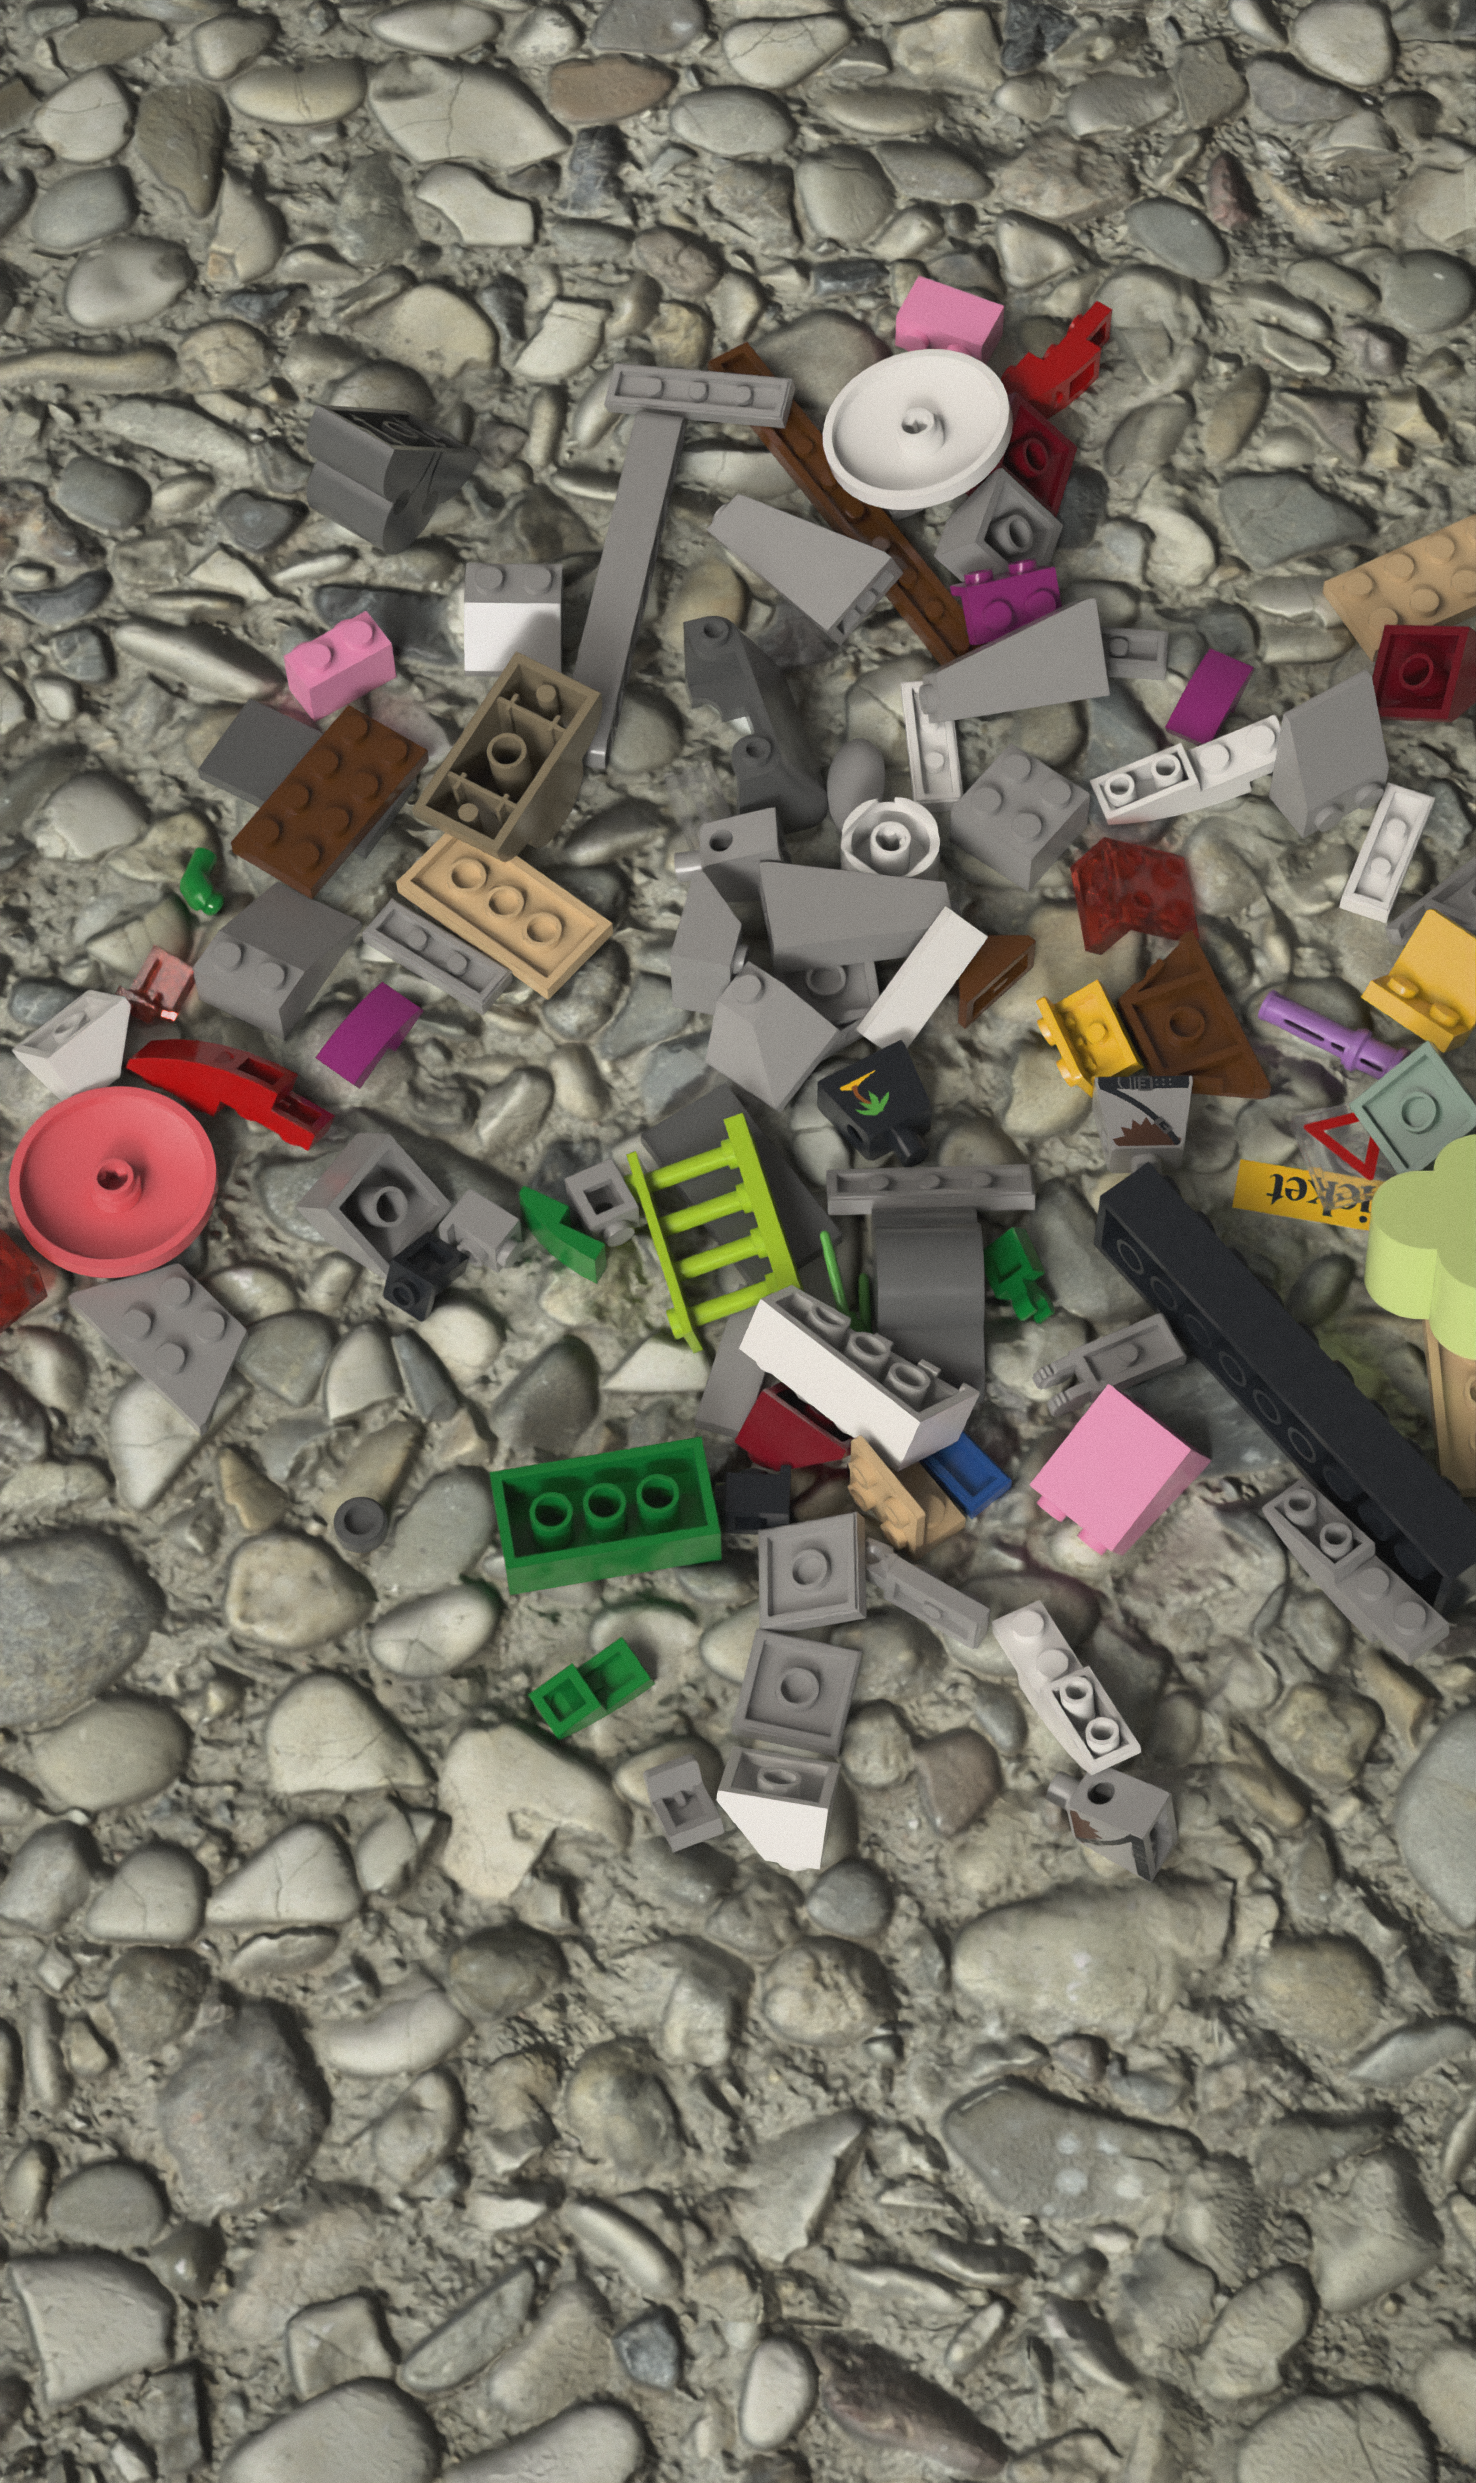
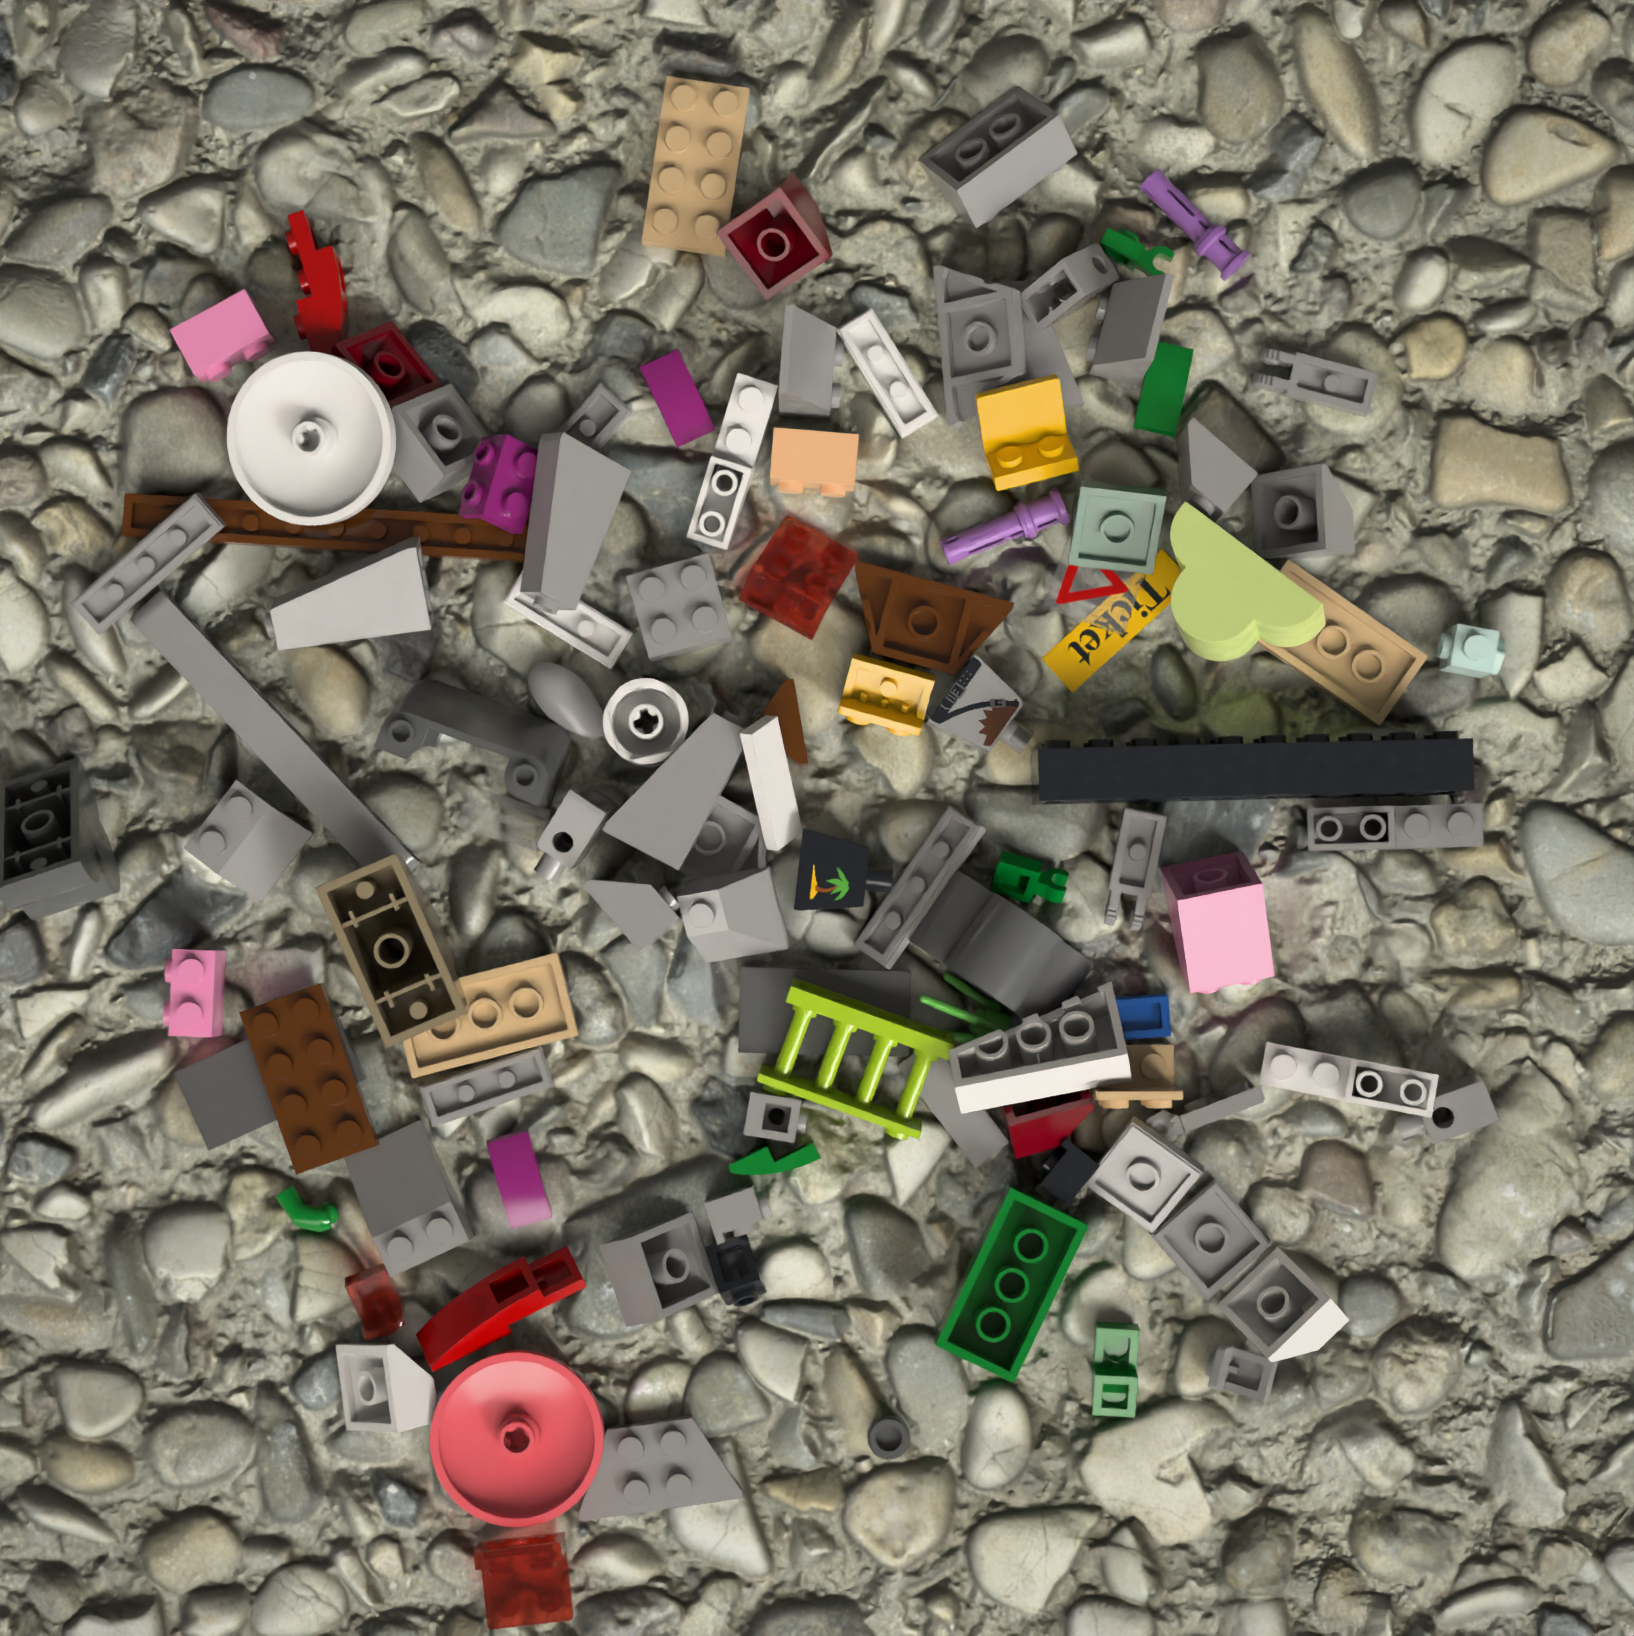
camera: 60 degrees left, 25 degrees up
none -> light nougat brick [770,427,859,497]

